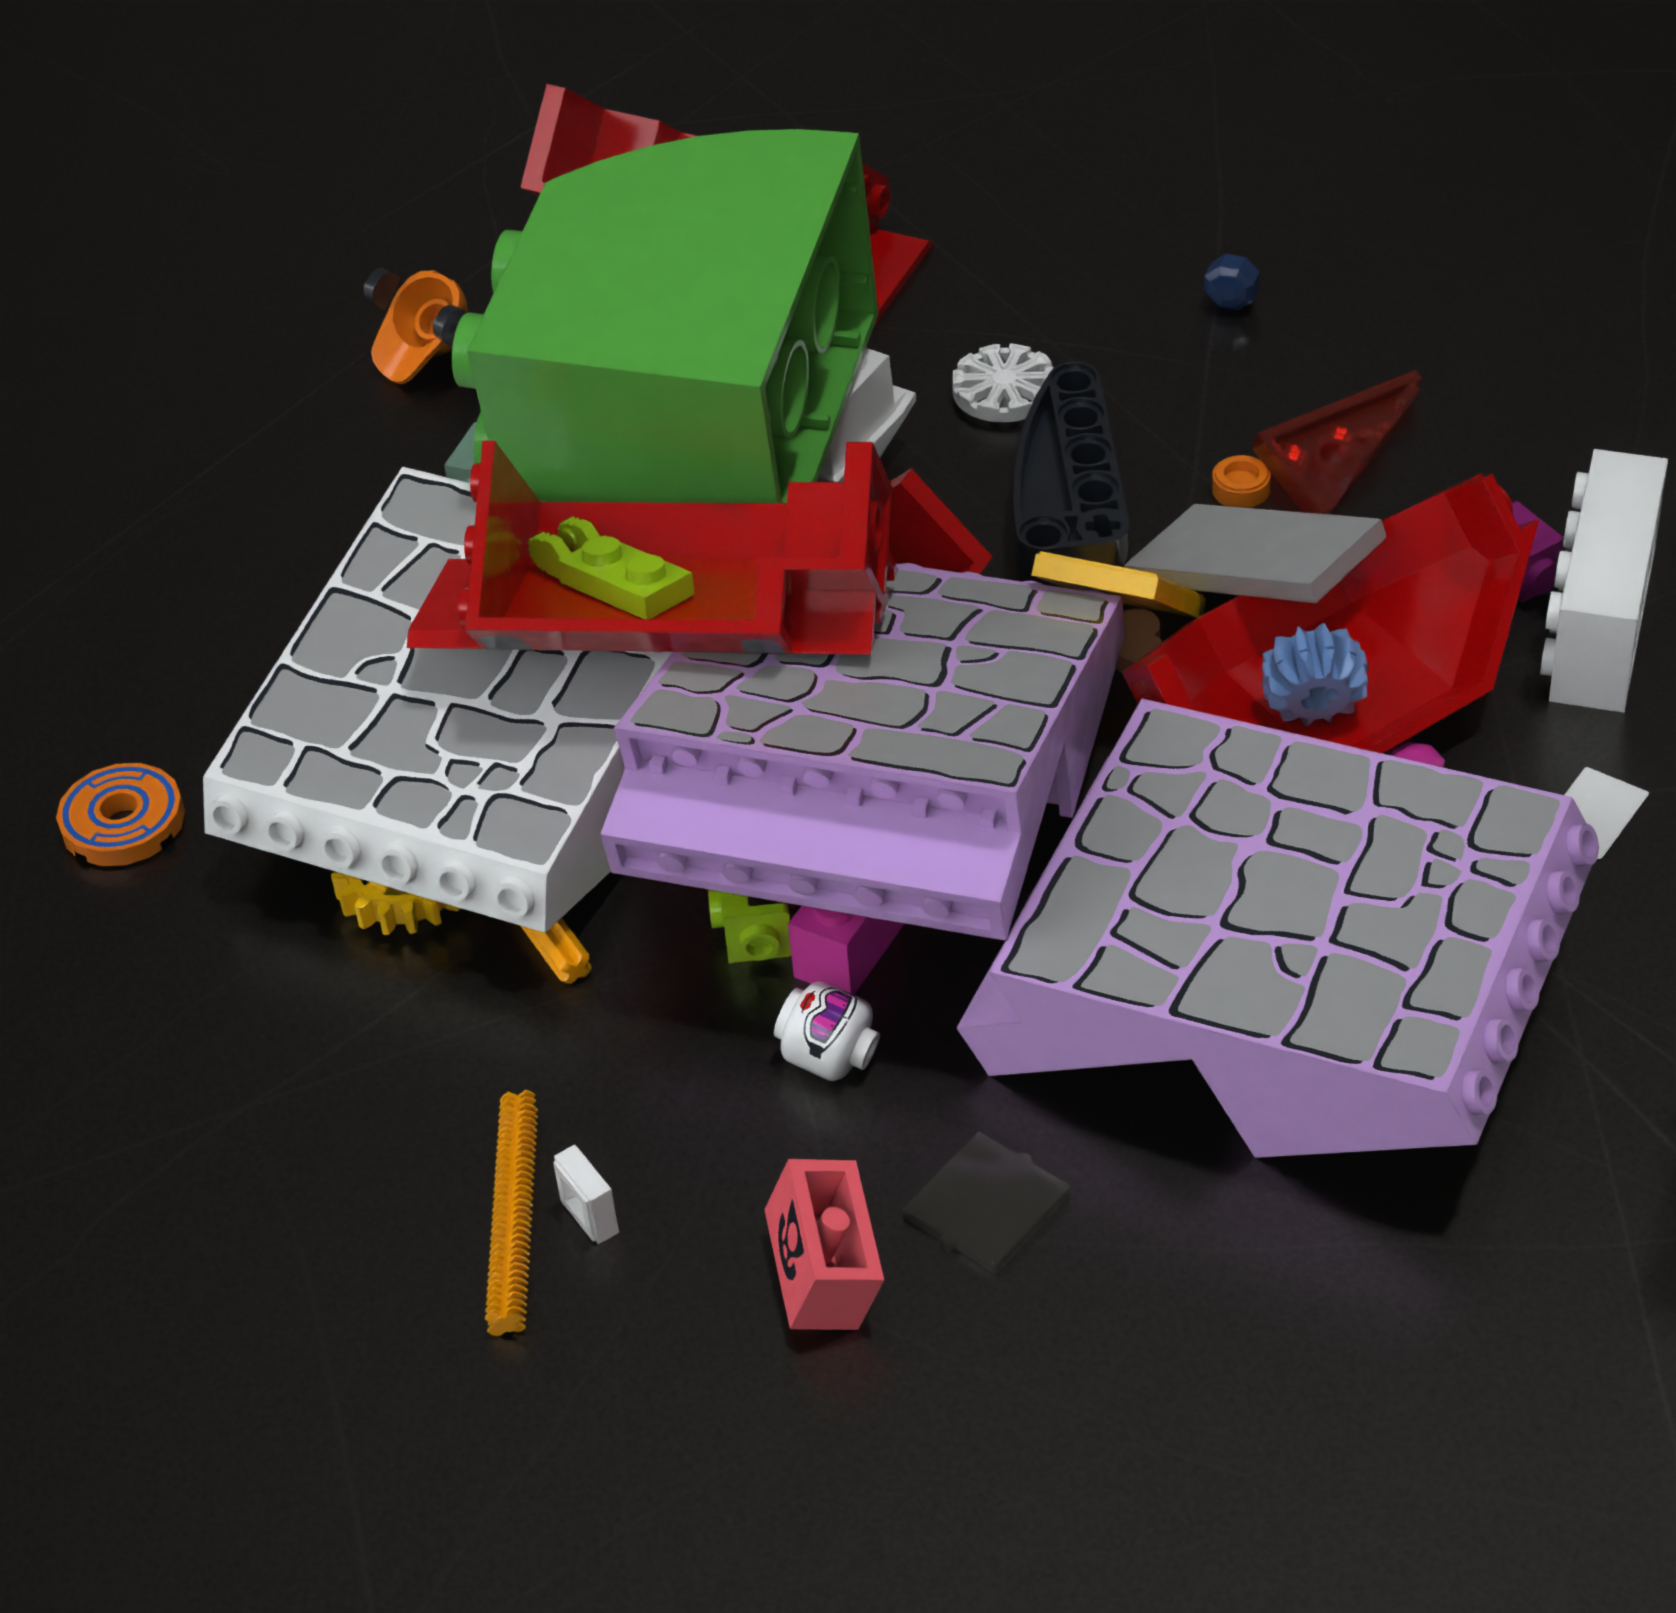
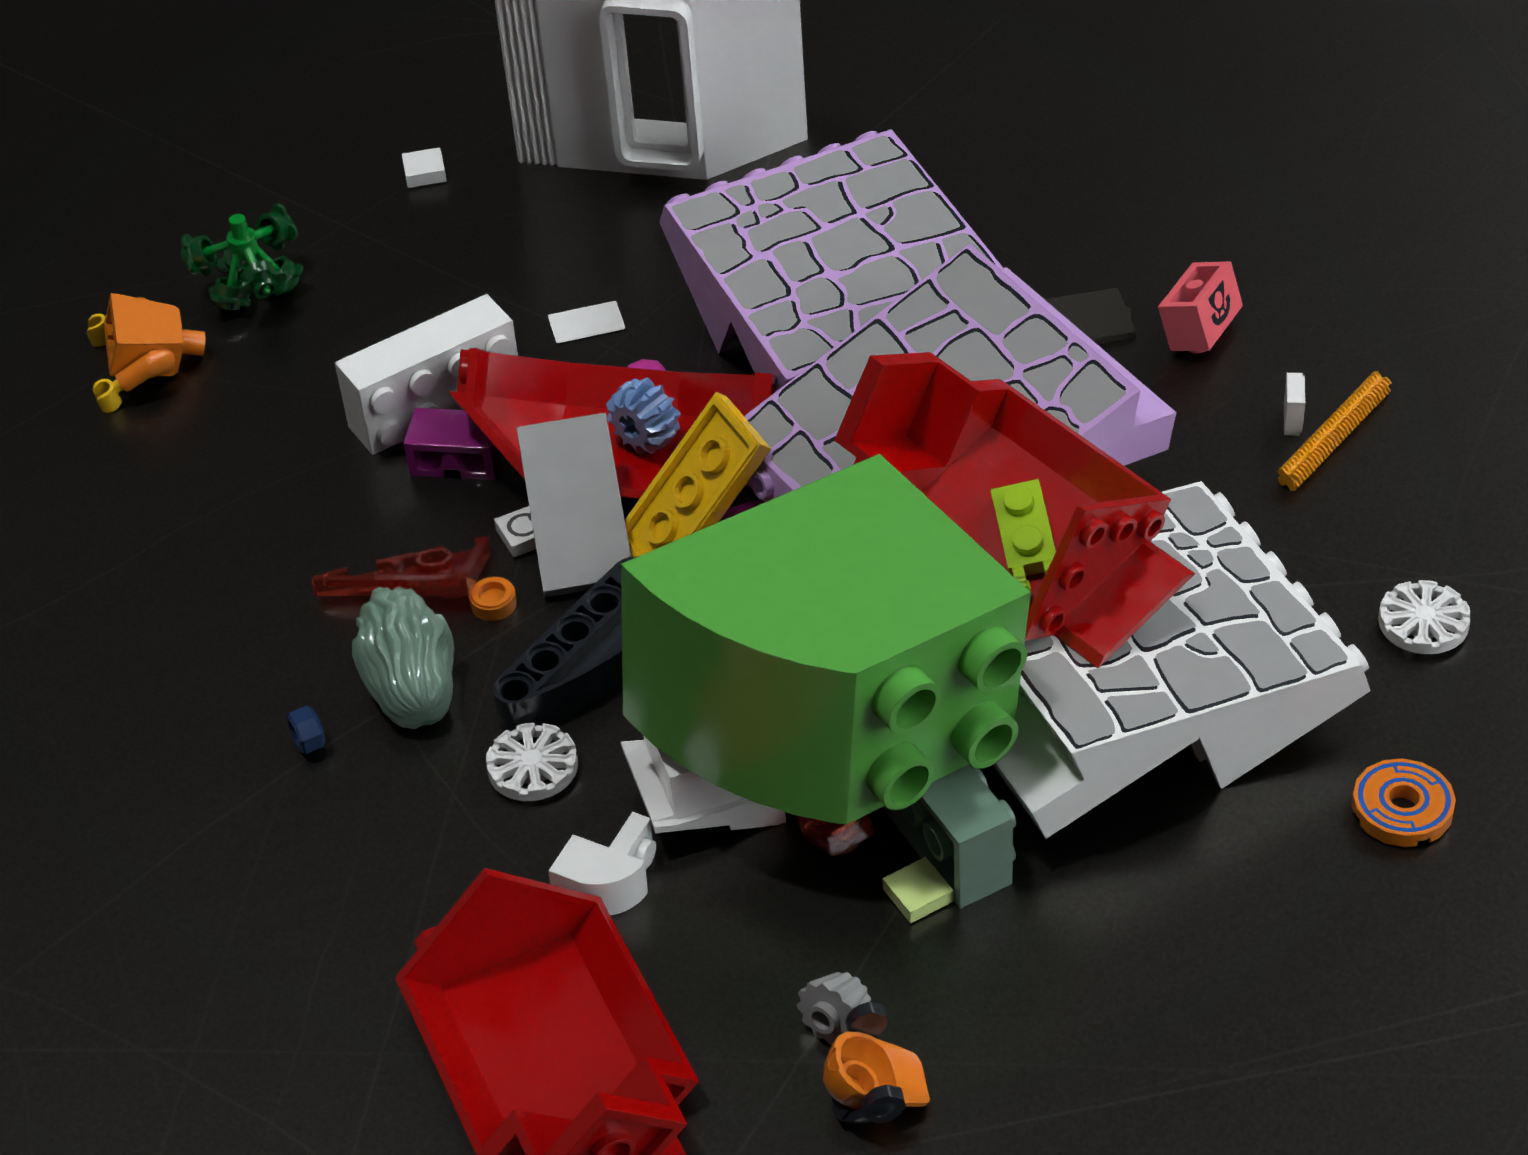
camera: 140 degrees left, 0 degrees up
none -> sand green hair [352,586,455,729]
none -> white wheel [1378,580,1470,654]

